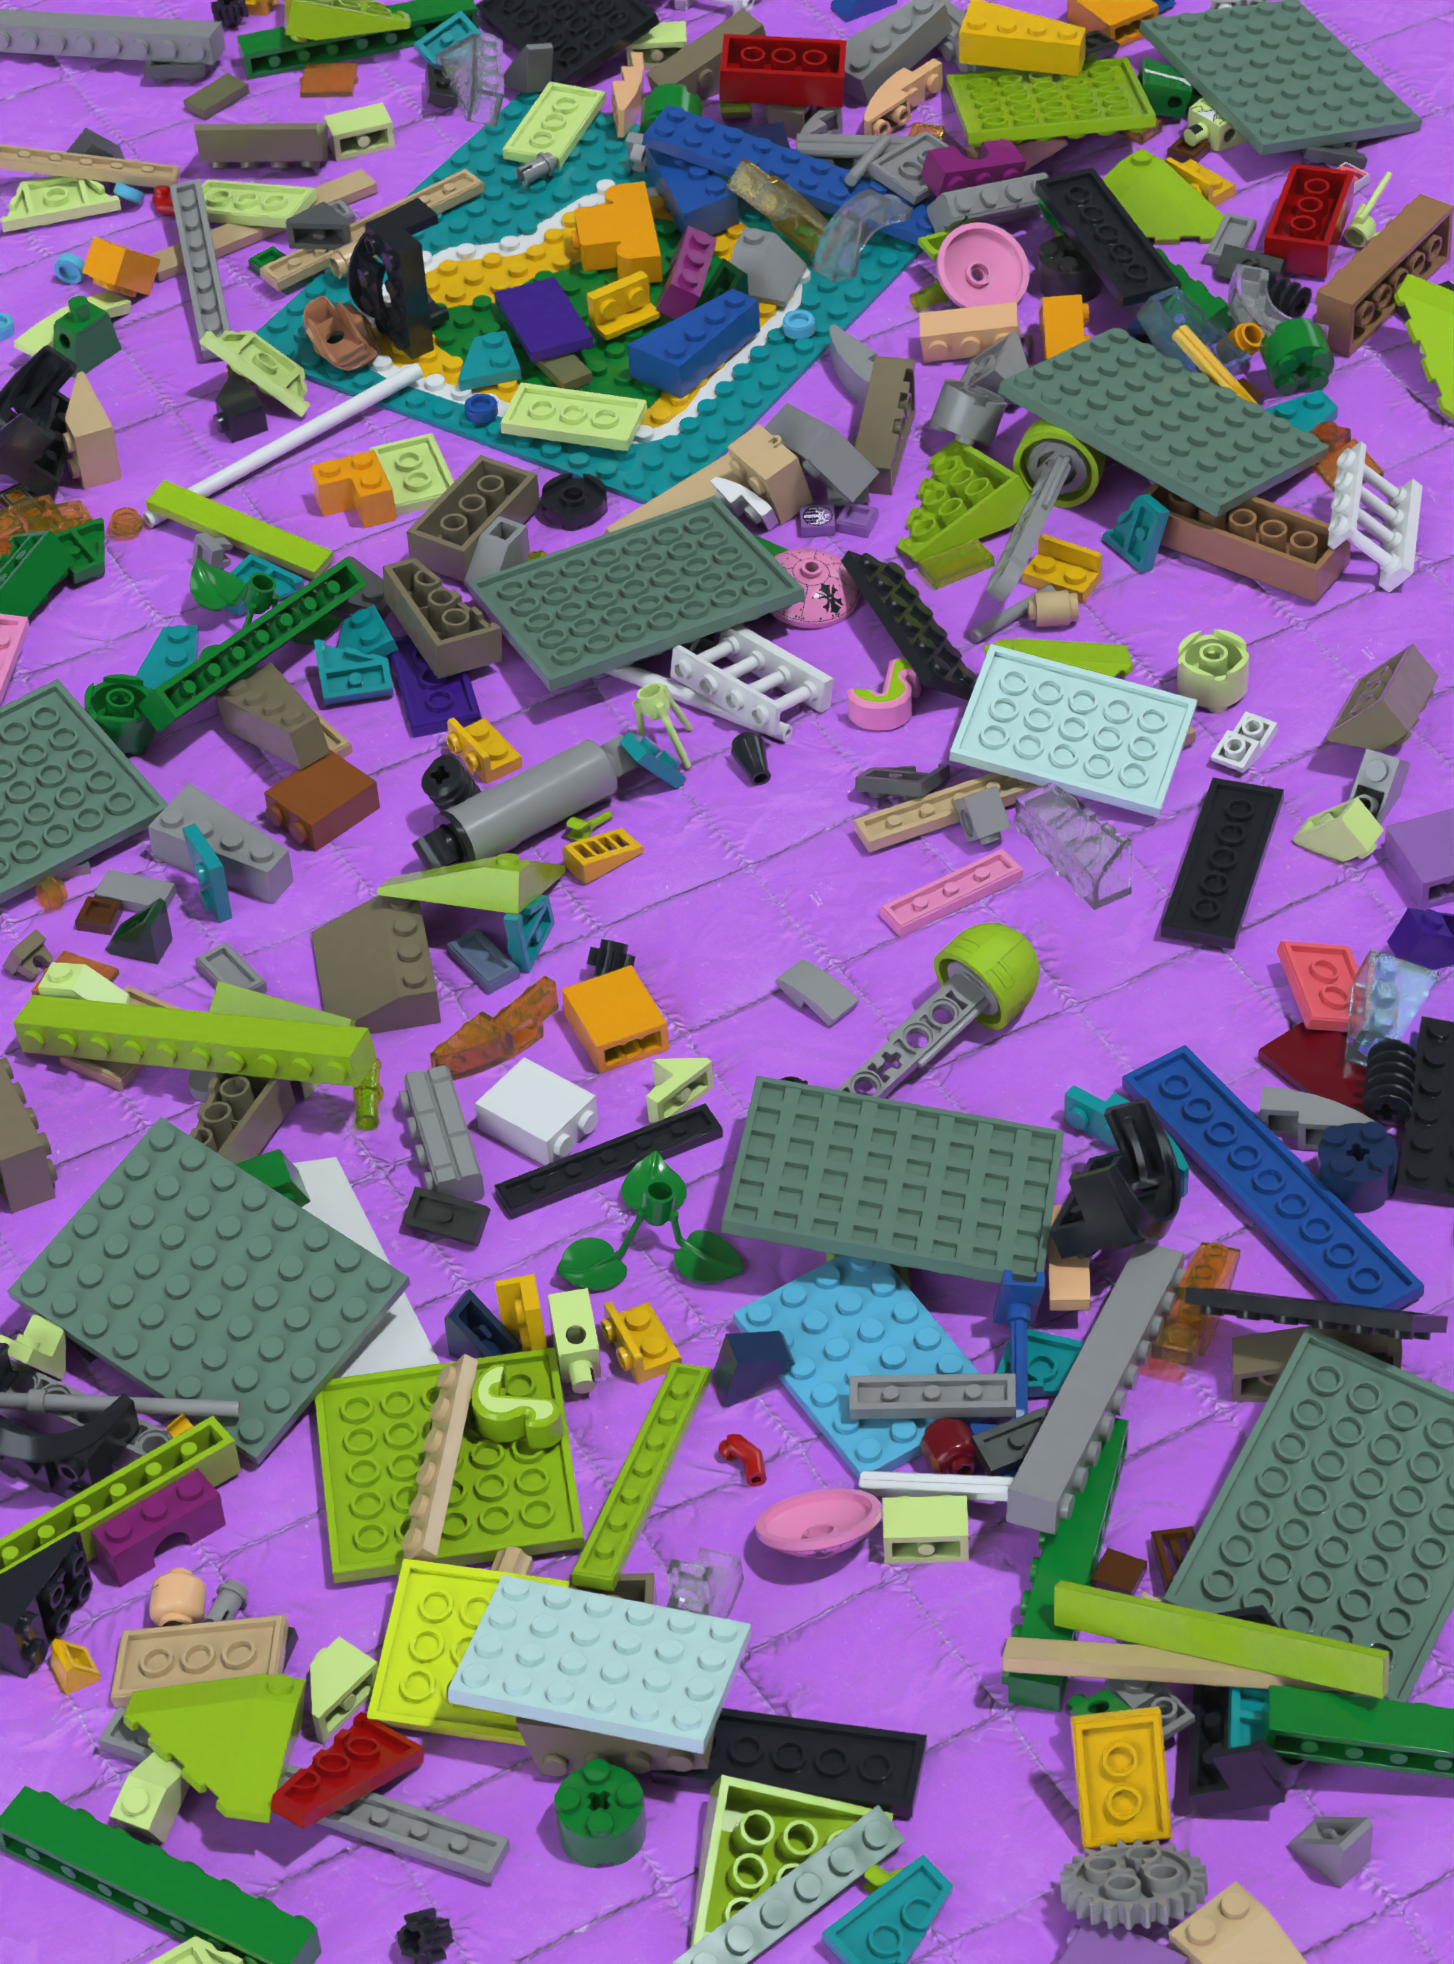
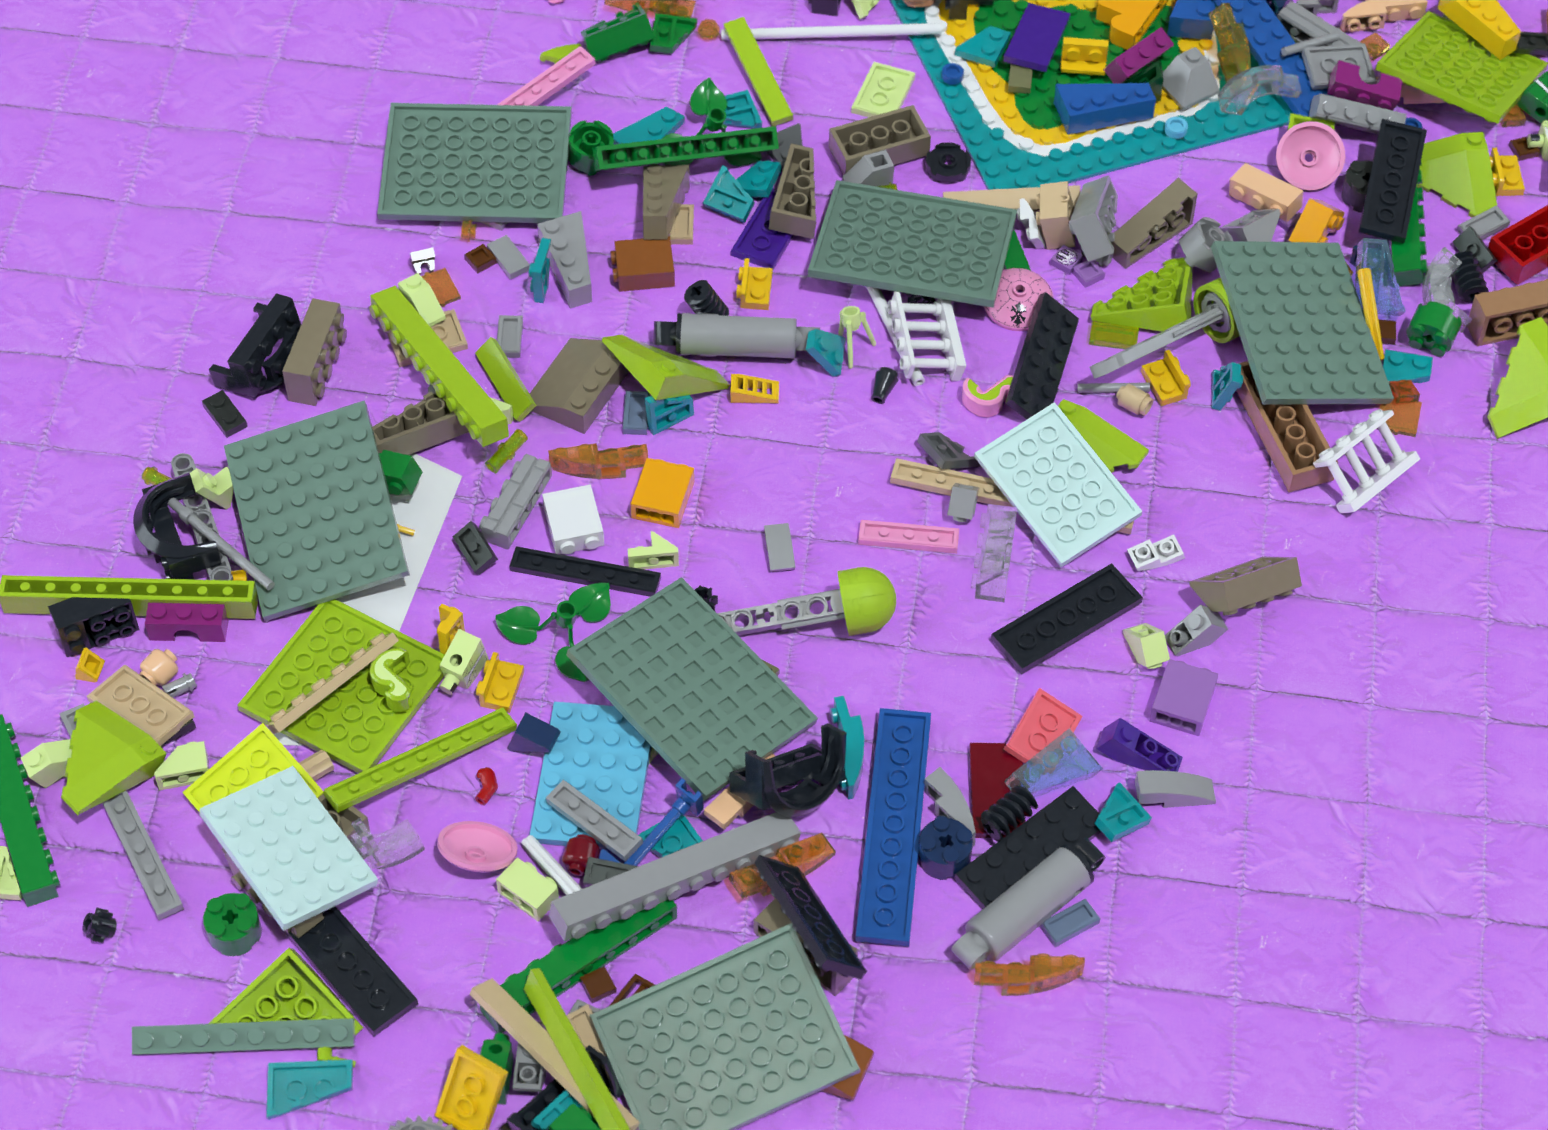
camera: 35 degrees right, 10 degrees up
slope [105,898,173,965] -> none
light grey tile [192,532,233,569] -> none
red wing [271,1712,425,1829] -> none
light orange brick [310,450,397,529] -> none
dark blue slope [444,1289,522,1359] -> none
yellowish green plate [500,383,647,451] -> none
lime hand [567,810,613,841] -> none
black gear [587,939,636,977] -> none
light grey slope [829,324,877,405] -> none
clear neon green pin [909,279,949,313] -> none
yellowish green brick [1177,629,1249,713] -> none
light orange brick [1218,322,1264,366] -> none

